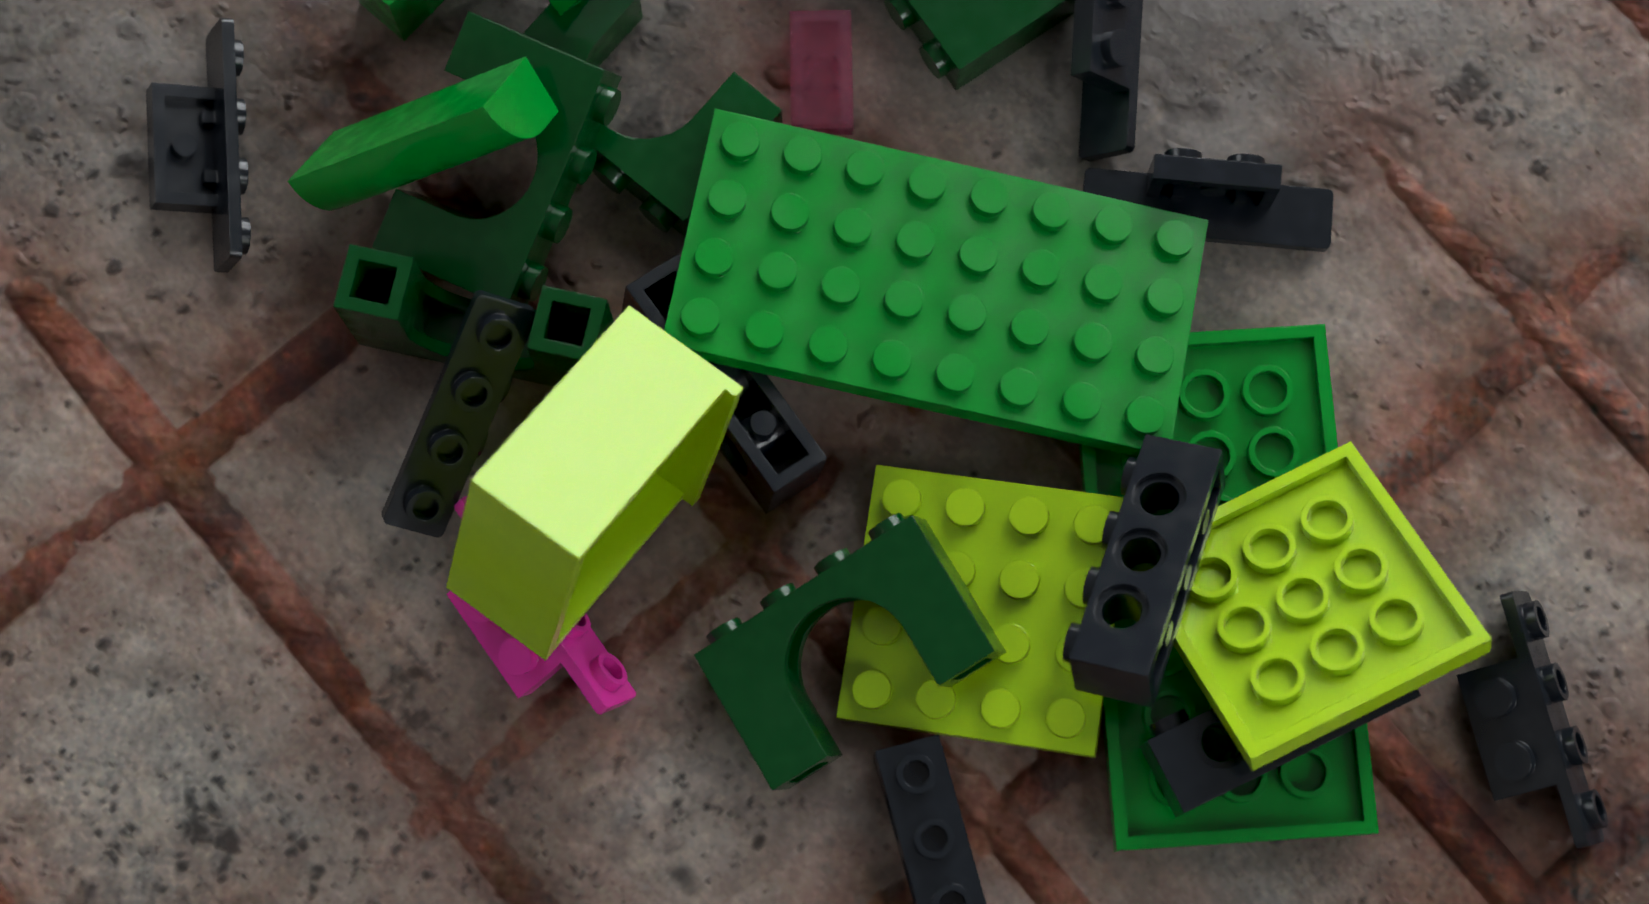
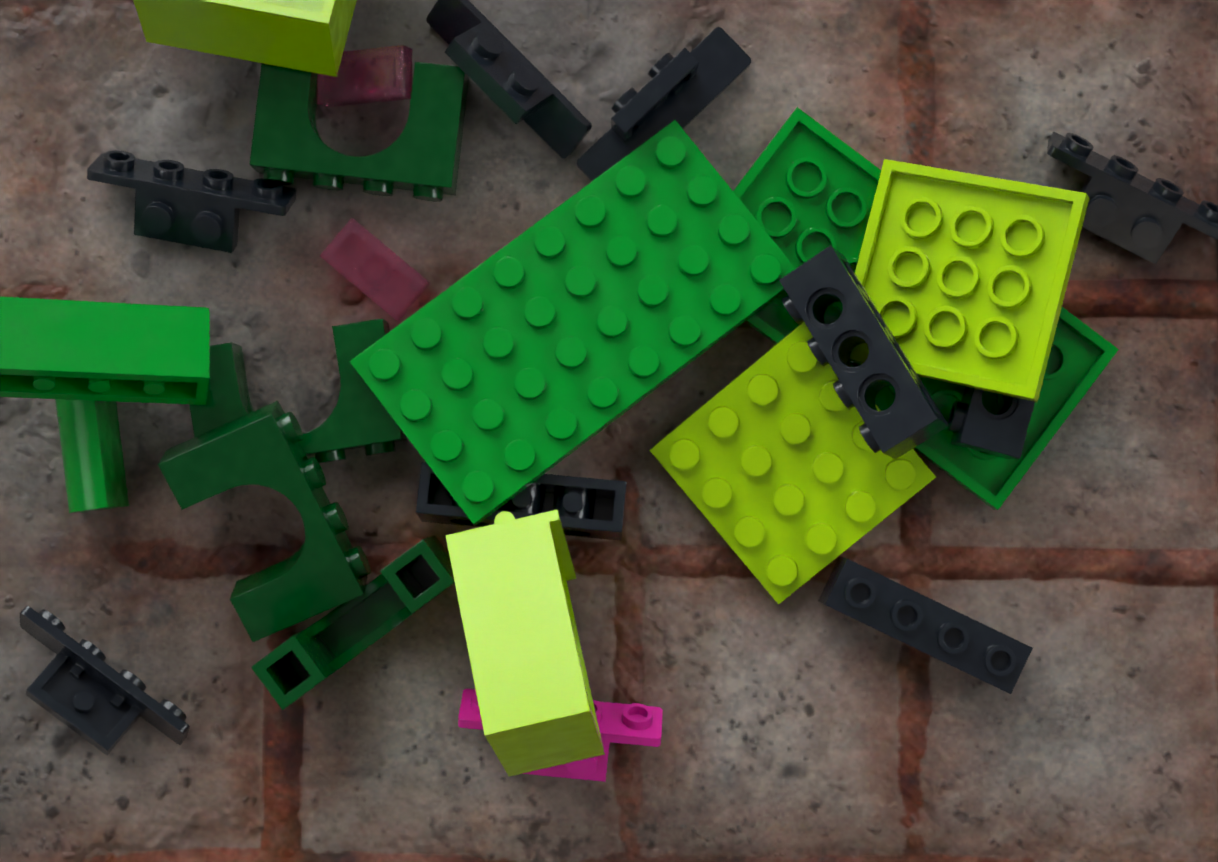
camera: 50 degrees left, 10 degrees up
green brick [288,56,559,211] -> none
black bracket [381,290,536,538] -> none
dark green arch [694,513,1007,791] -> none

